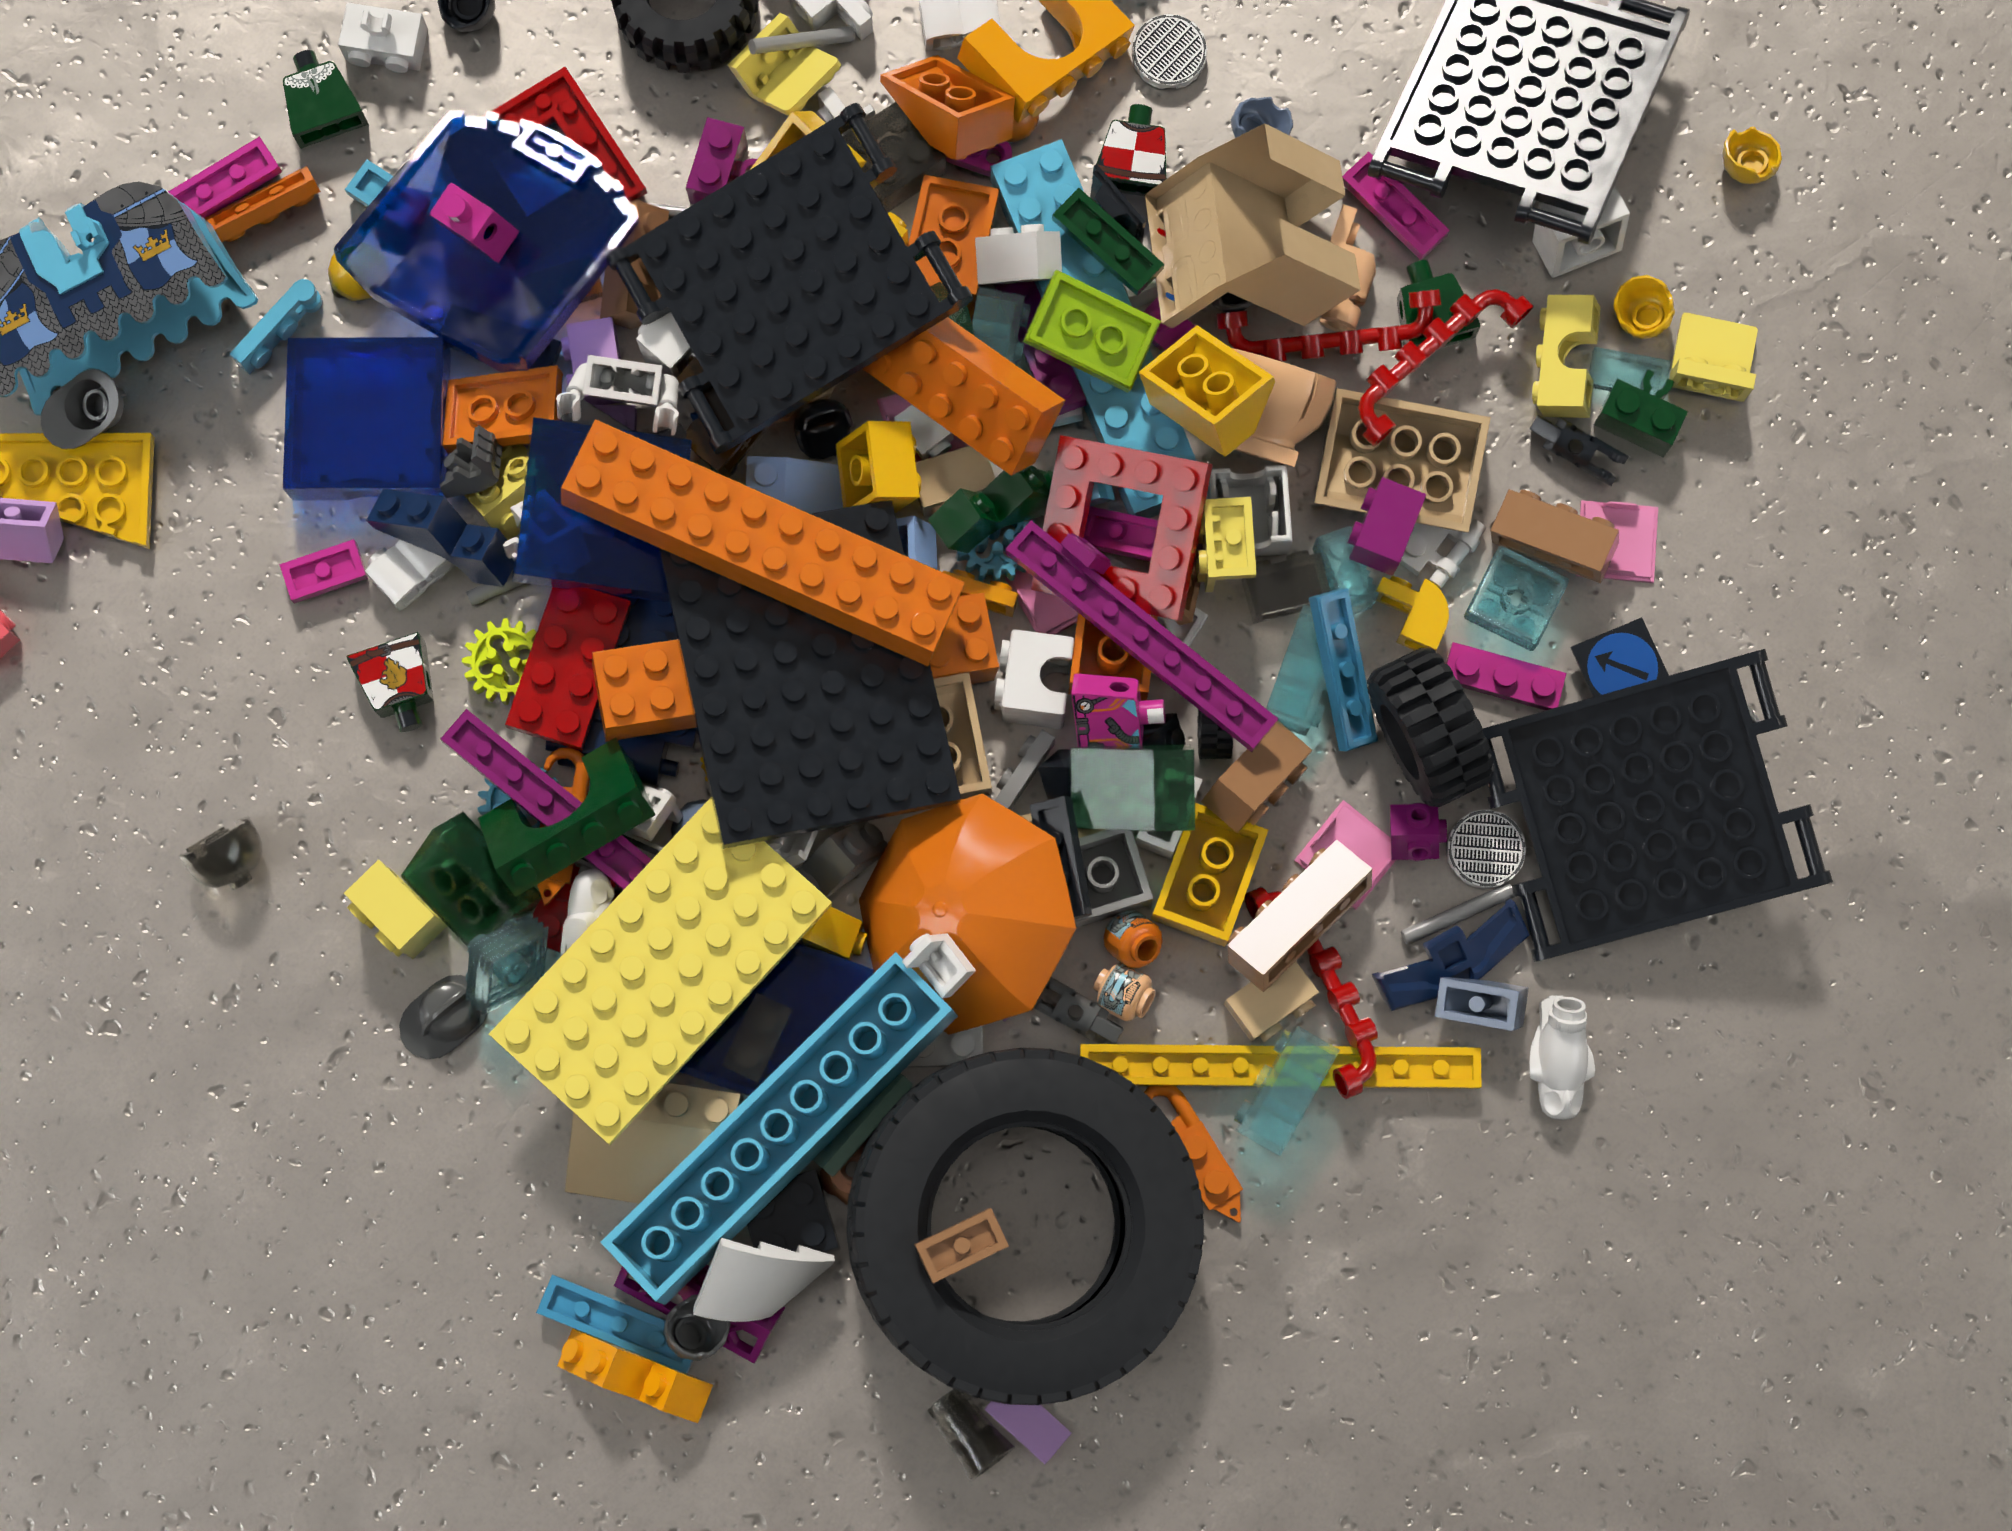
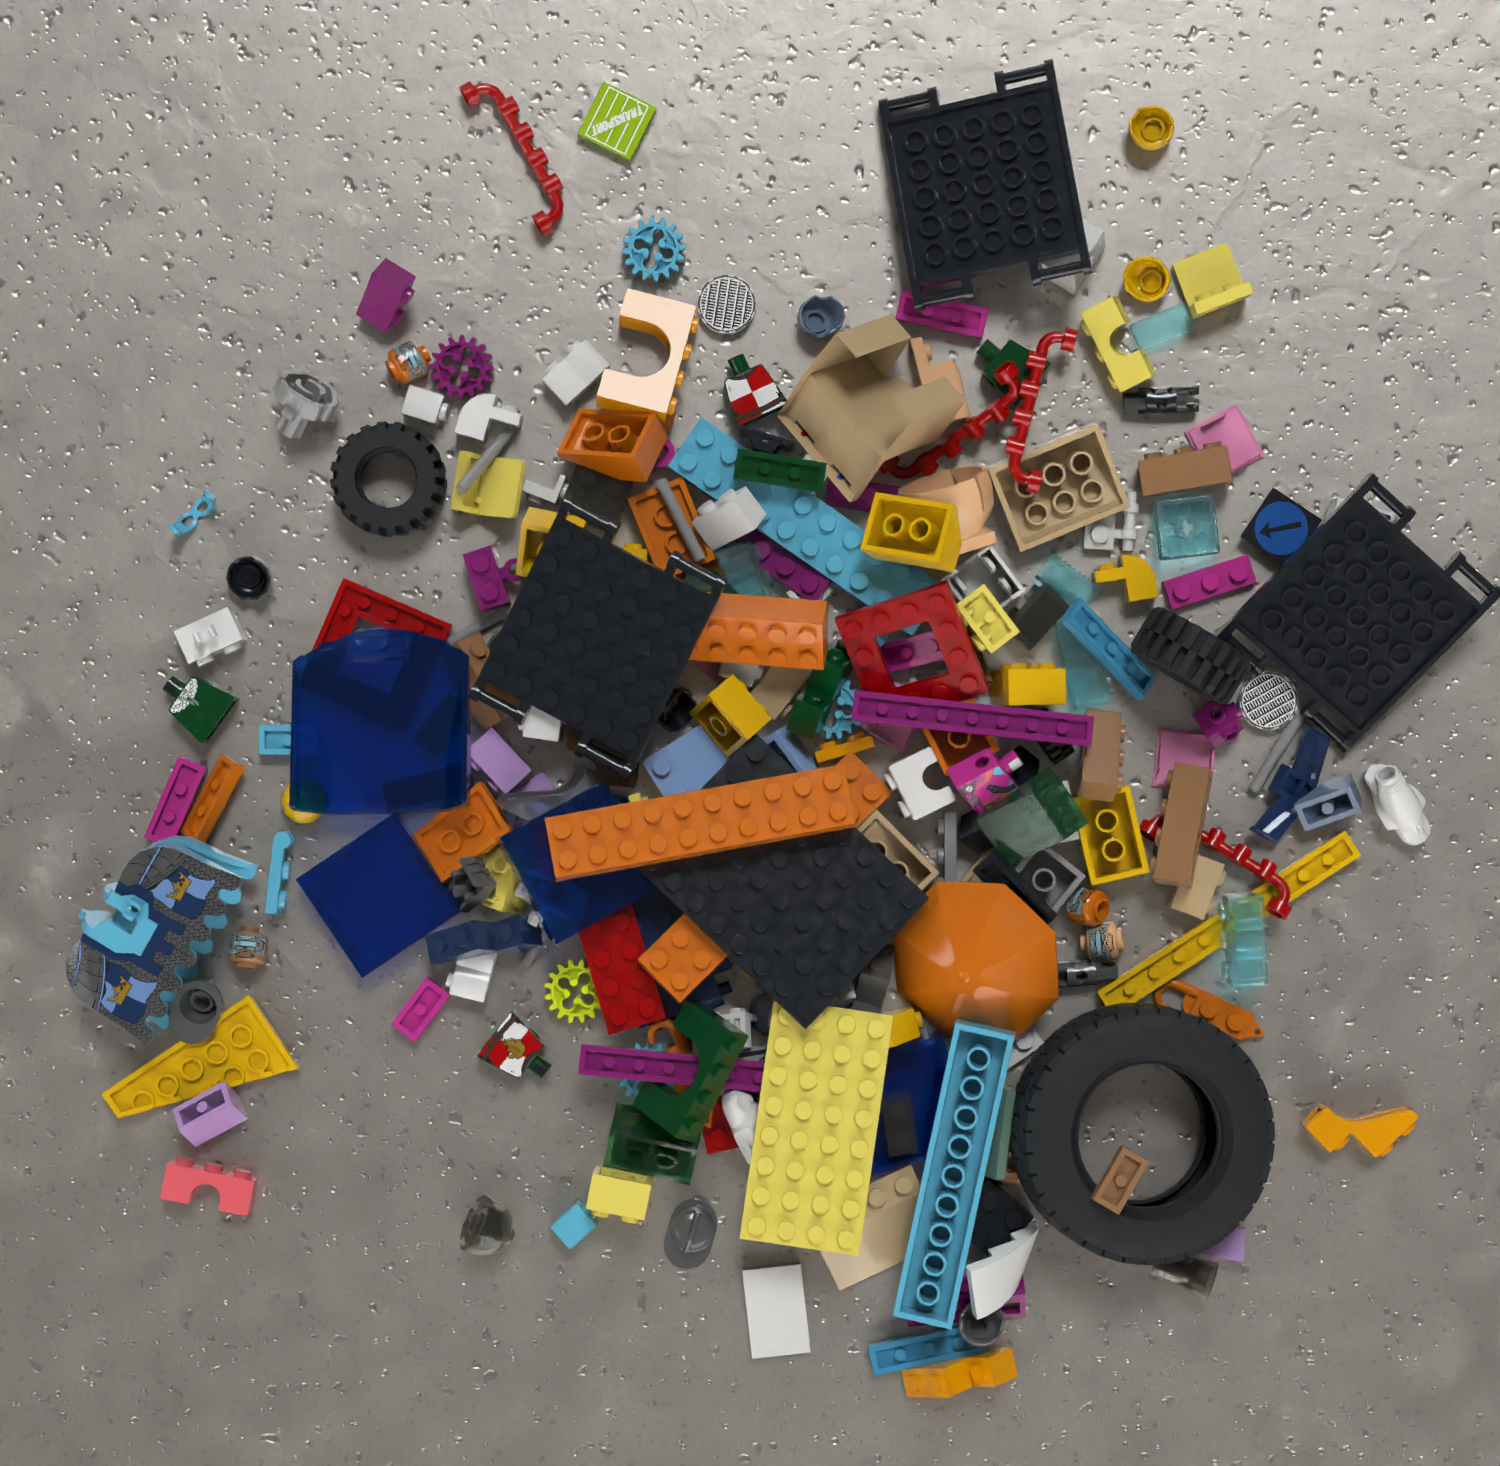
camera: 30 degrees left, 10 degrees up
dark pink torso [430,183,520,263] -> none
clear light blue brick [465,913,549,1015] -> none
white torso [556,355,679,435] -> none
white bracket [902,933,976,998] -> none
lime tile [1023,269,1161,393] -> none
magenta tile [1061,533,1111,574] -> none
magenta brick [1347,477,1426,576] -> none
dark green brick [1593,369,1688,457] -> none
none -> head [228,926,268,970]
none -> medium azure brick [550,1199,598,1249]
none -> light grey bar [655,478,706,563]
none -> white tile [742,1262,811,1359]
none -> yellow brick [990,663,1066,706]
none -> light orange arch [1300,1103,1419,1158]

